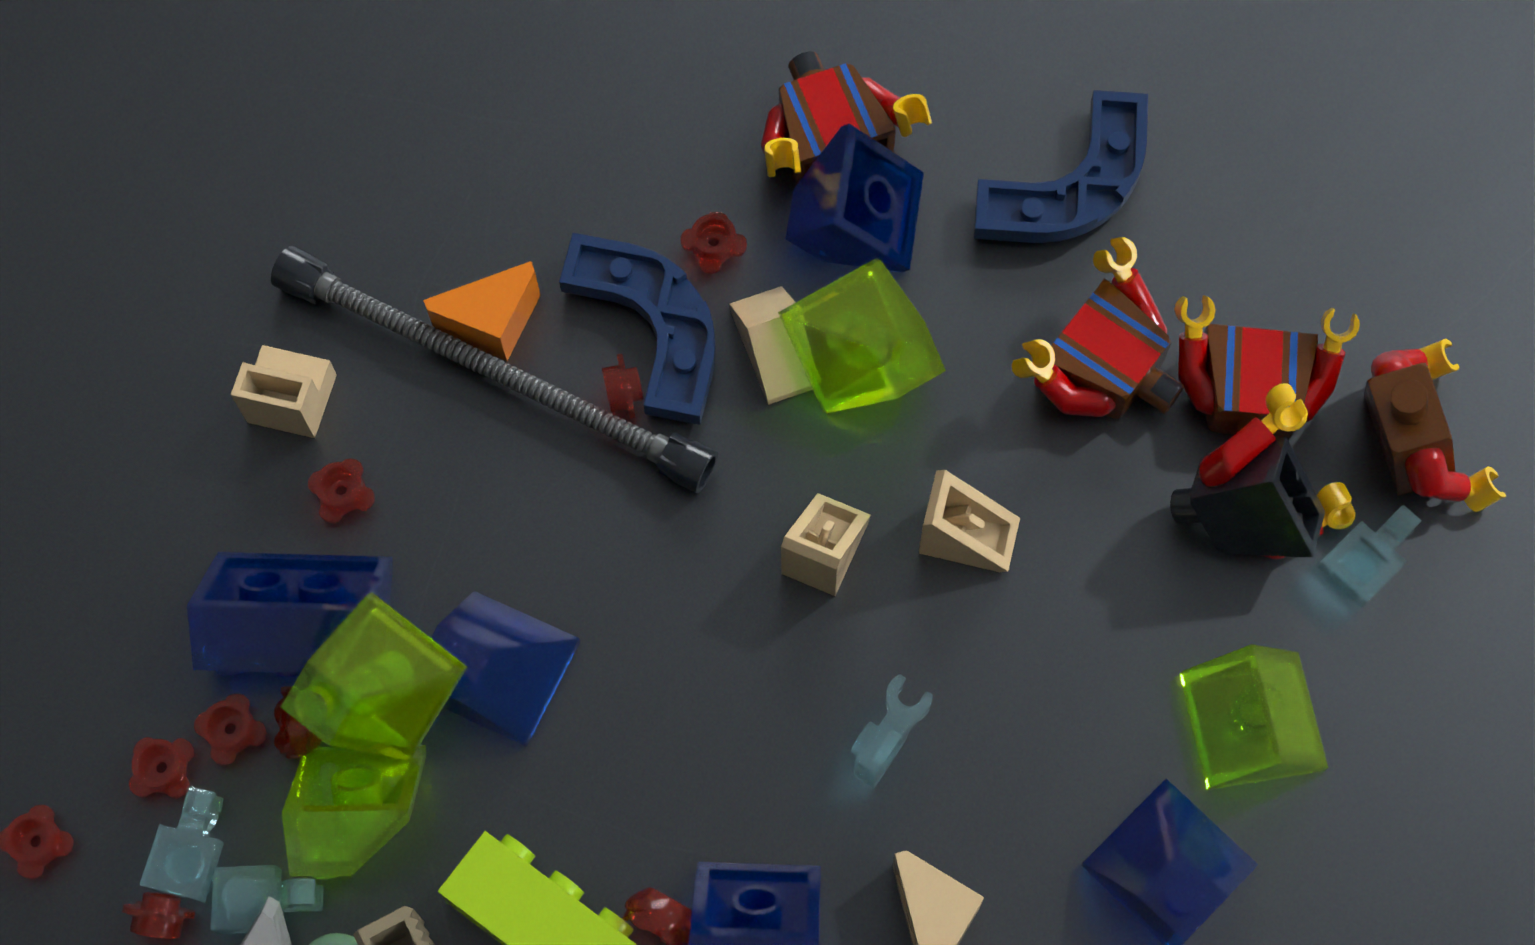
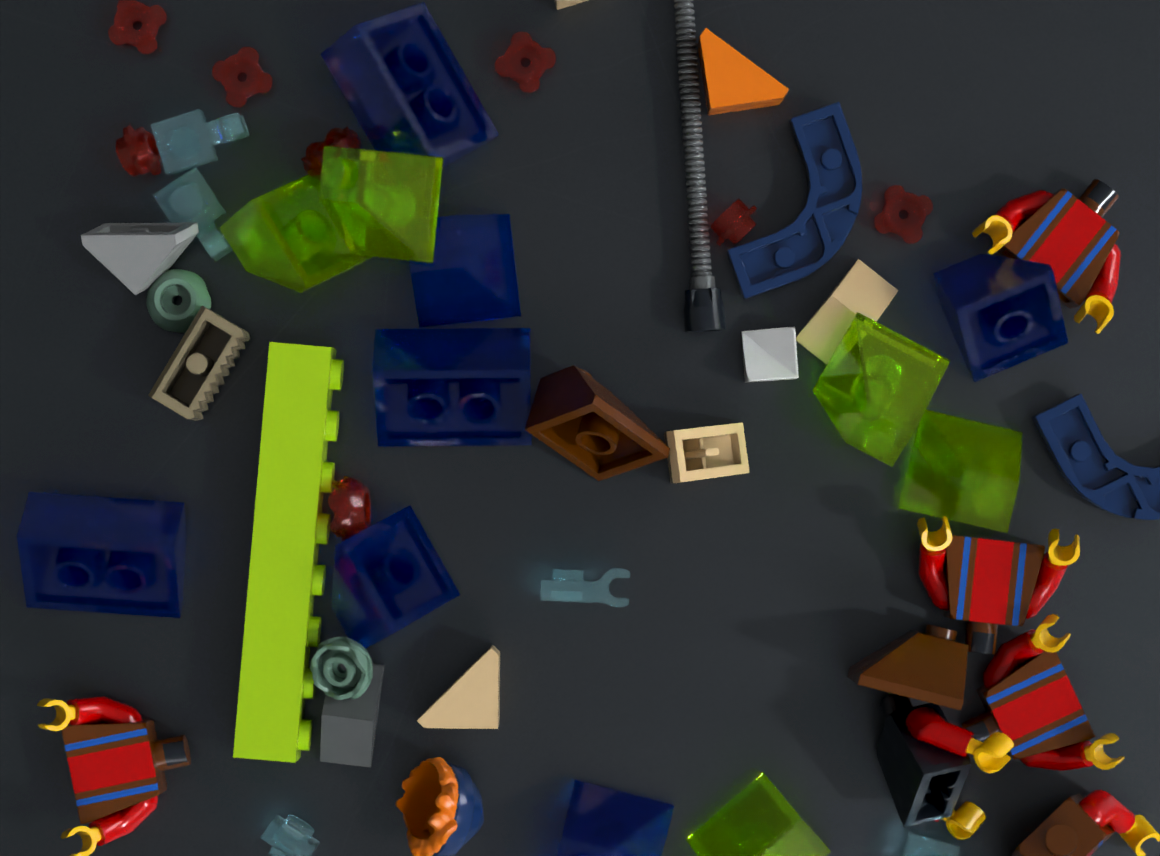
camera: 55 degrees right, 20 degrees up
clear red plate [194,694,267,765] -> none
tan slope [919,470,1020,572] -> none
none -> clear blue slope [372,328,532,447]
none -> reddish brown slope [525,365,670,481]
none -> white slope [741,326,799,383]
none -> reddish brown slope [847,624,969,710]
none -> clear neon green slope [898,409,1022,533]

